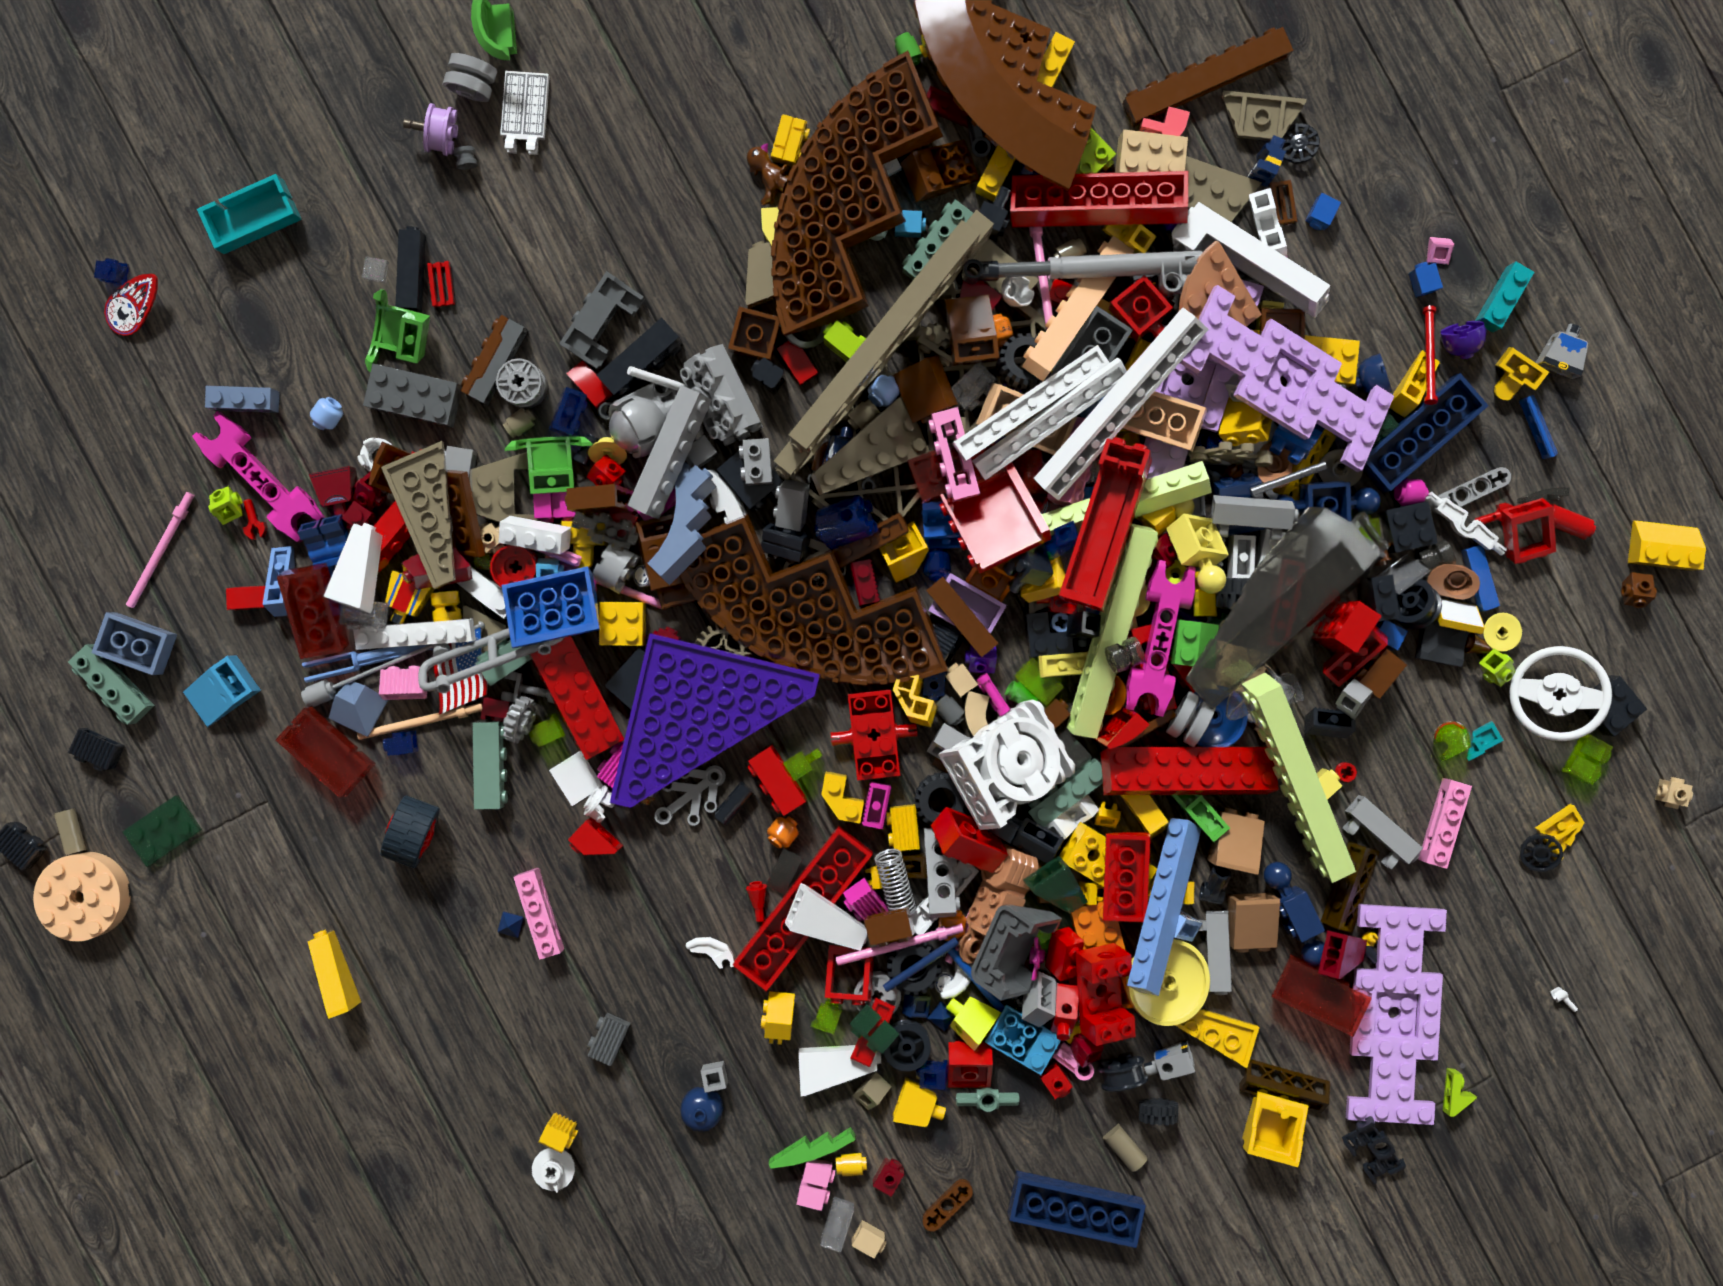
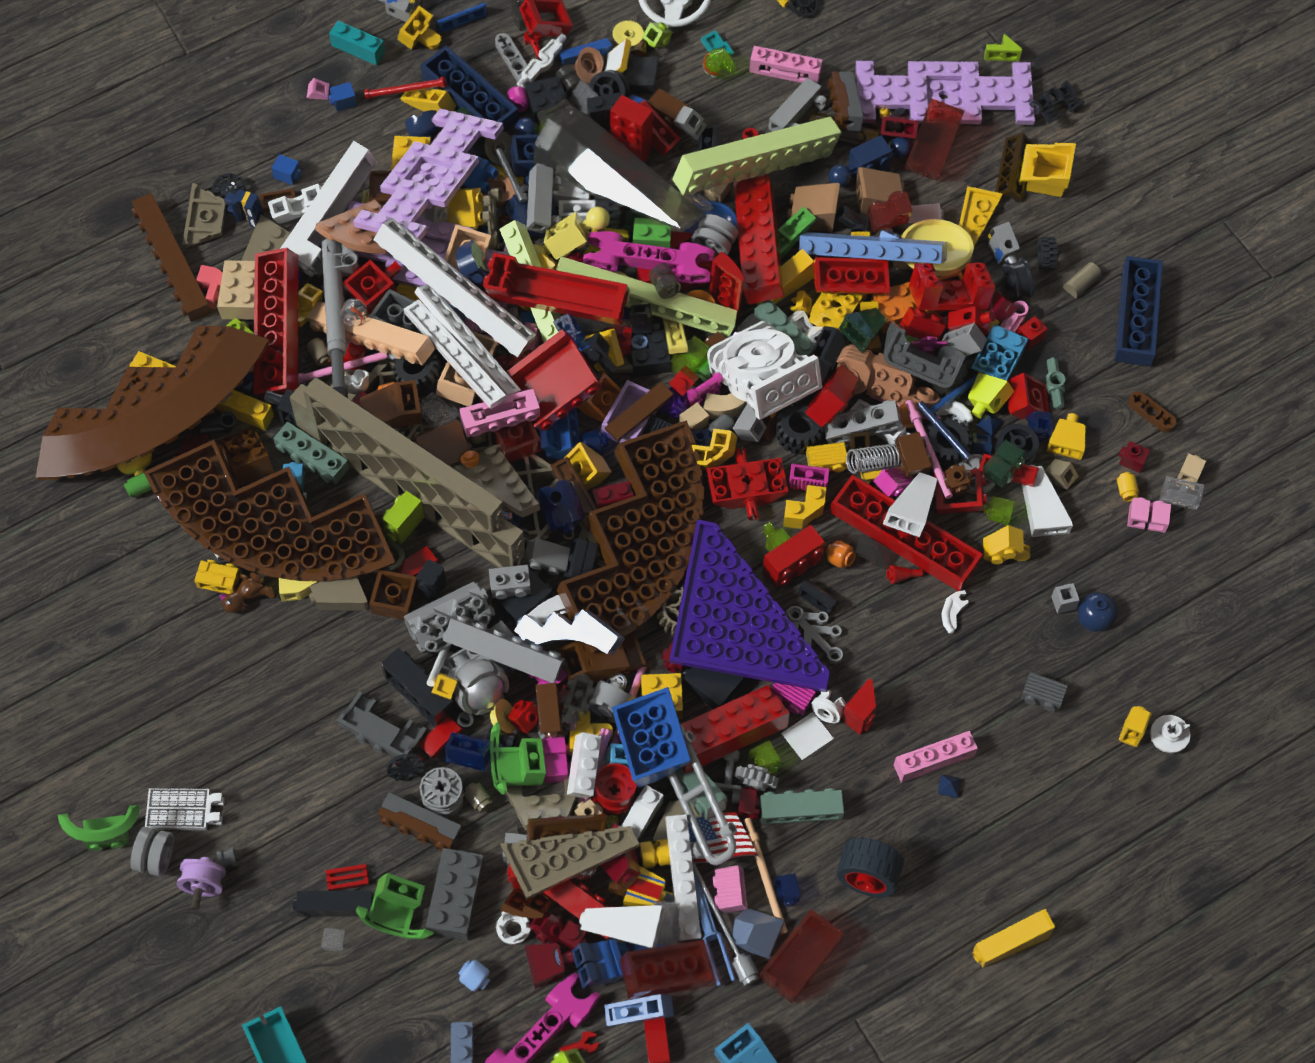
camera: 100 degrees left, 25 degrees down
bright green slope [769,1127,855,1168] -> none
dark purple cylinder [1441,321,1486,359] -> none
none -> clear head [340,299,367,327]
none -> black wheel [387,754,425,781]
none -> yellow tile [432,672,458,699]
none -> dark blue brick [456,239,490,286]
none -> orange plate [461,451,480,468]
none -> red brick [669,365,699,396]
none -> piece [828,72,863,131]
none -> clear red brick [867,191,913,232]
none -> reddish brown brick [943,465,973,494]

